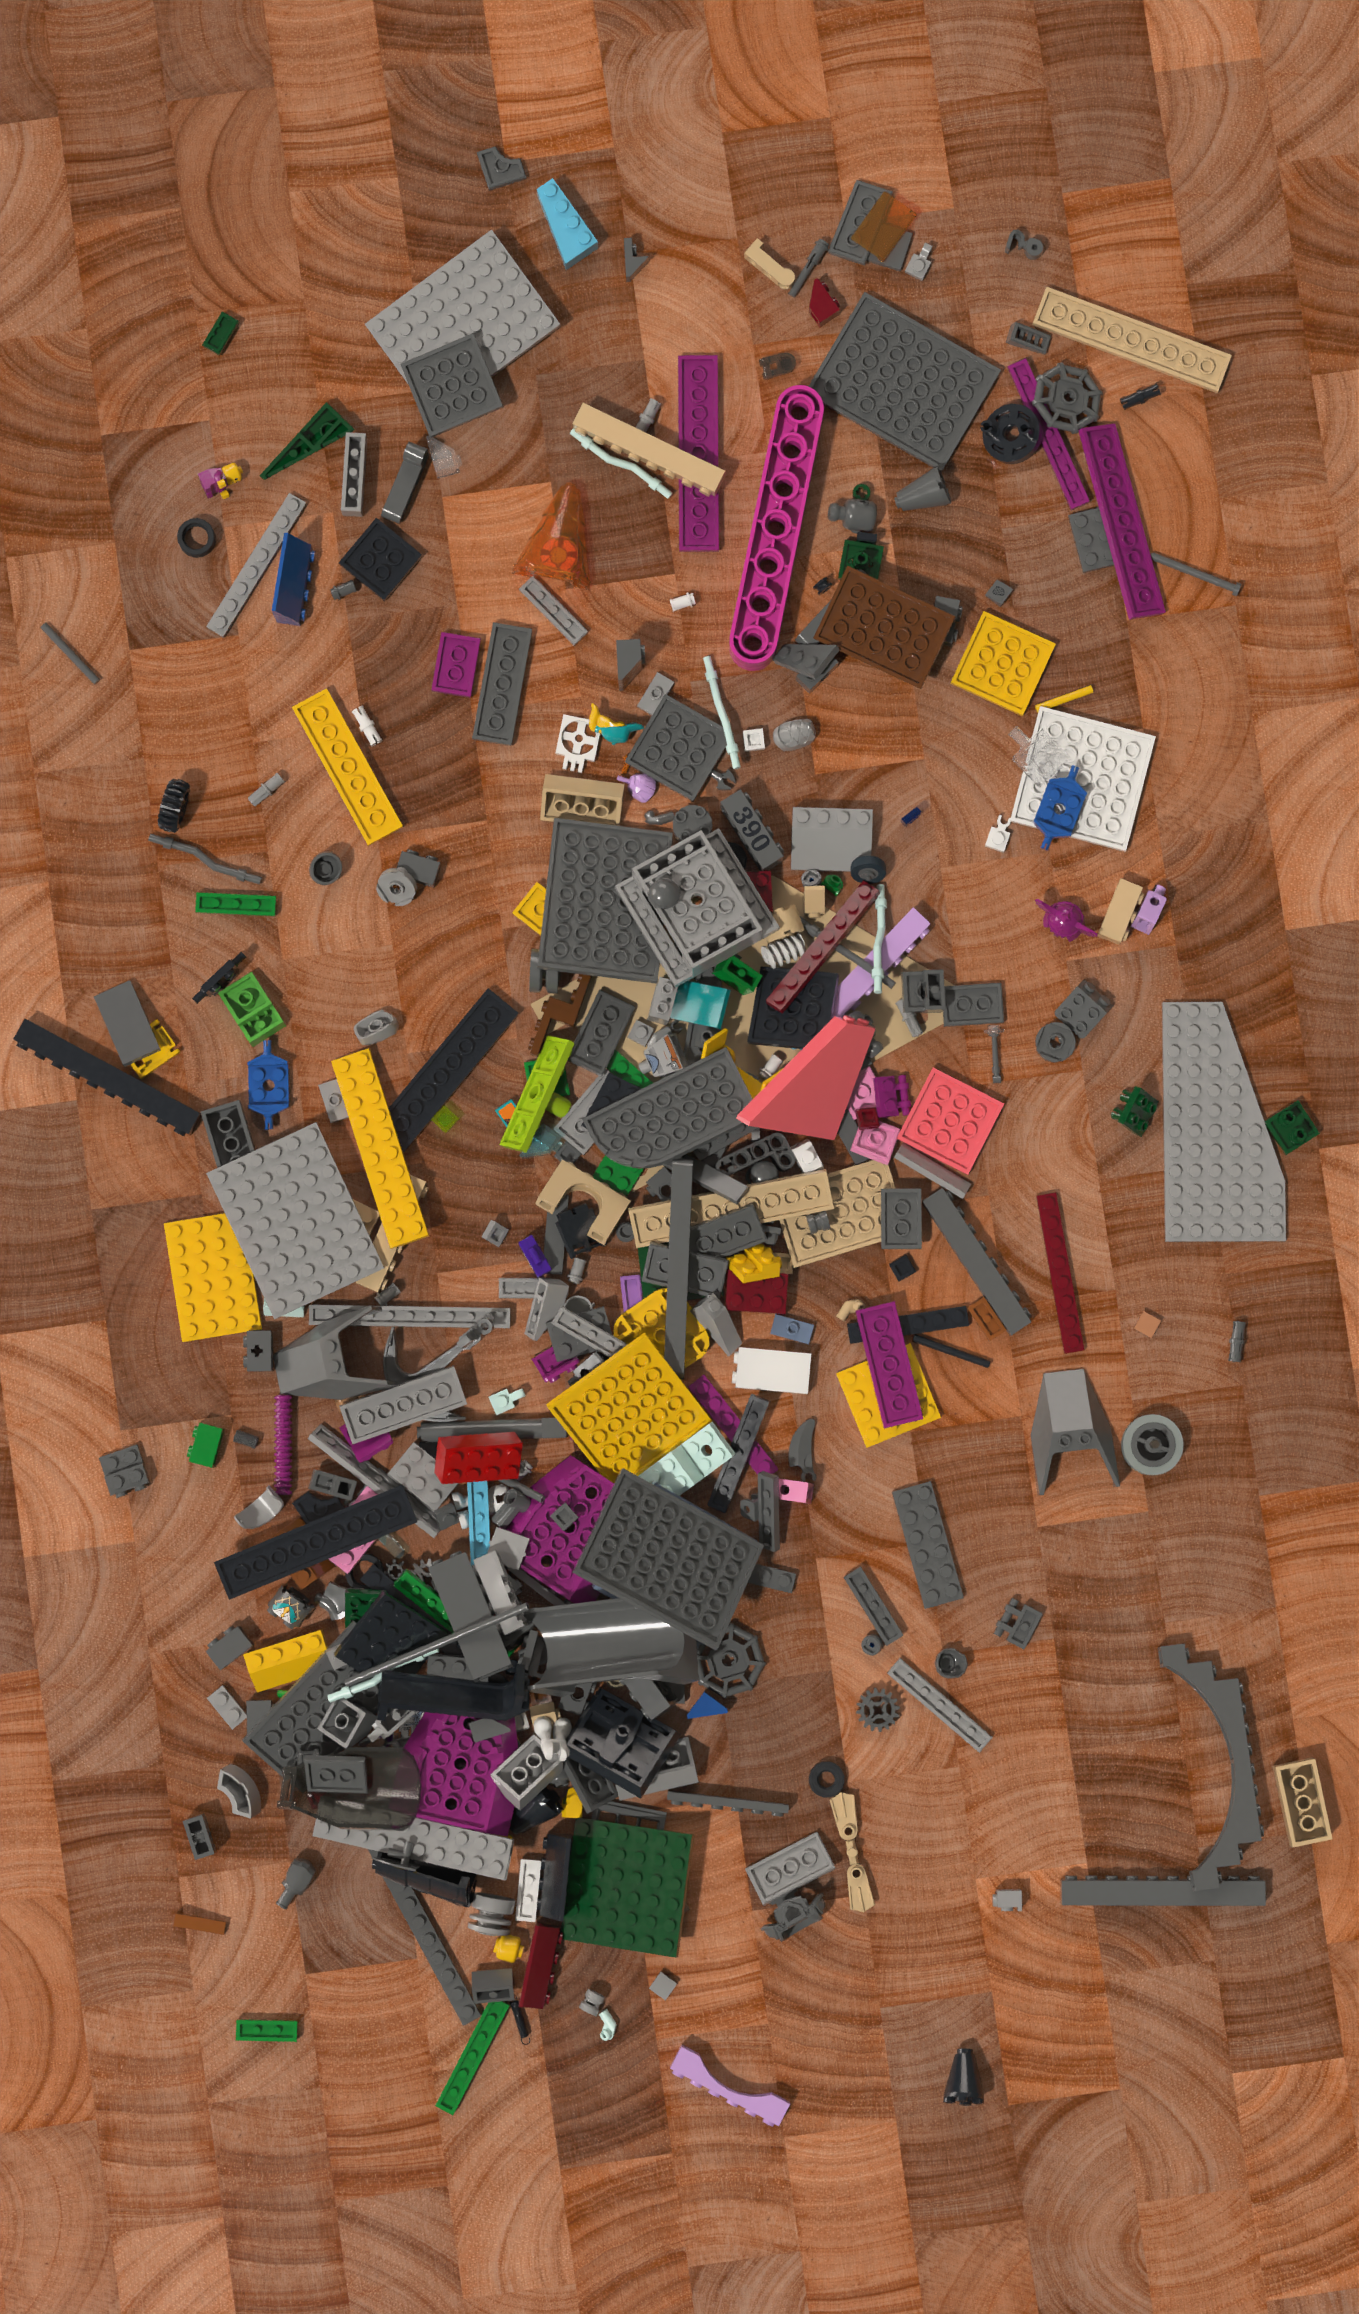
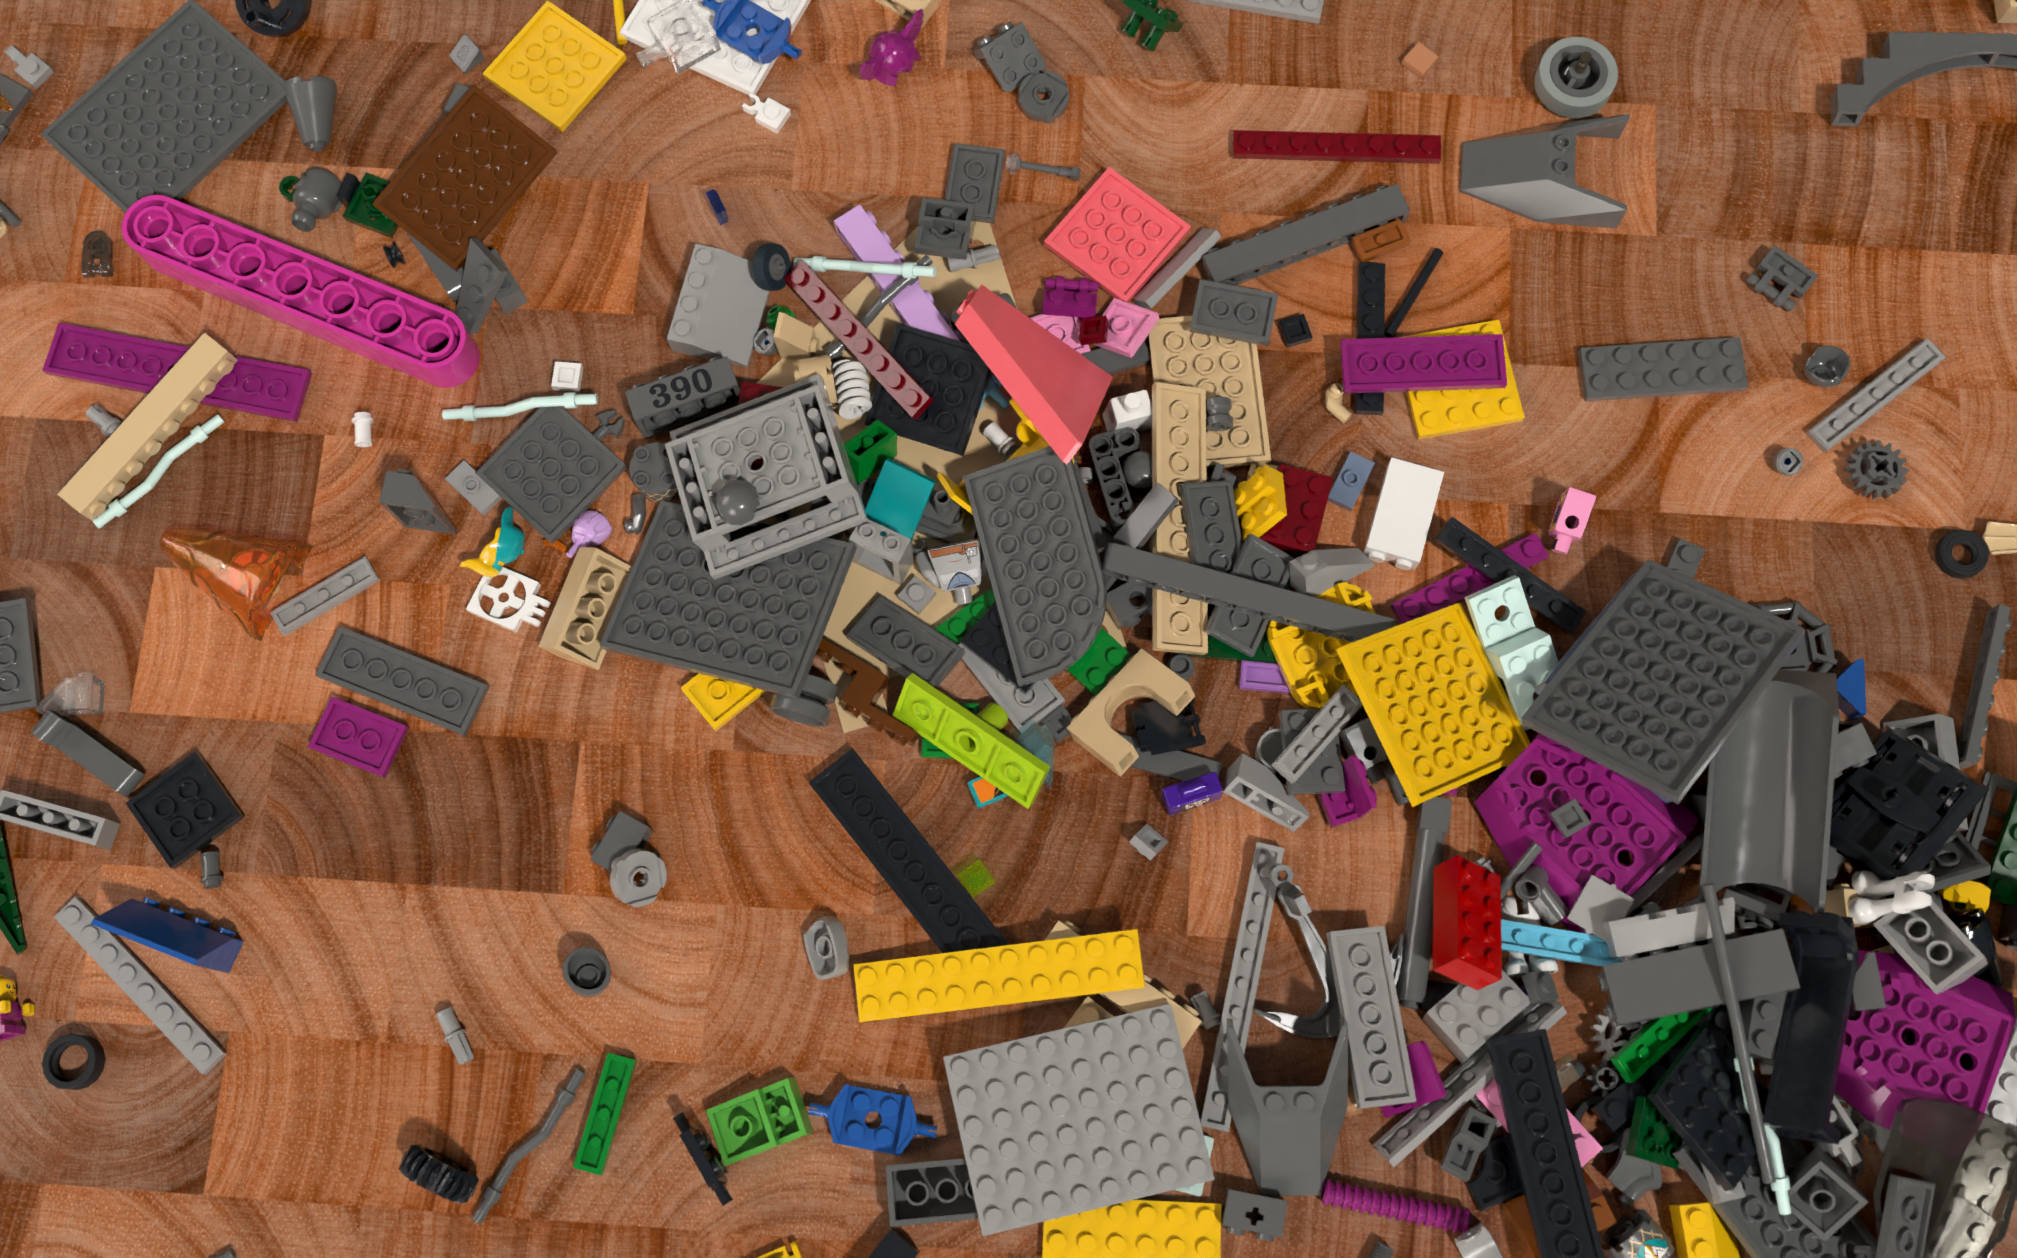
camera: 75 degrees left, 10 degrees down
yellow plate [292,688,403,846] -> none
light grey plate [318,1079,349,1123] -> none
white pin [352,706,382,746] -> none
light aqua plate [489,1389,526,1415] -> none
light grey plate [499,1278,539,1299] -> none
light grey pin [567,1258,587,1284] -> none
dark grey plate [740,1471,780,1552] -> none
light grey piece [773,719,816,751] -> none
dark grey piece [788,1419,816,1482] -> none
dark red slope [809,278,840,328] -> none
dark grey plate [843,1567,903,1646] -> none

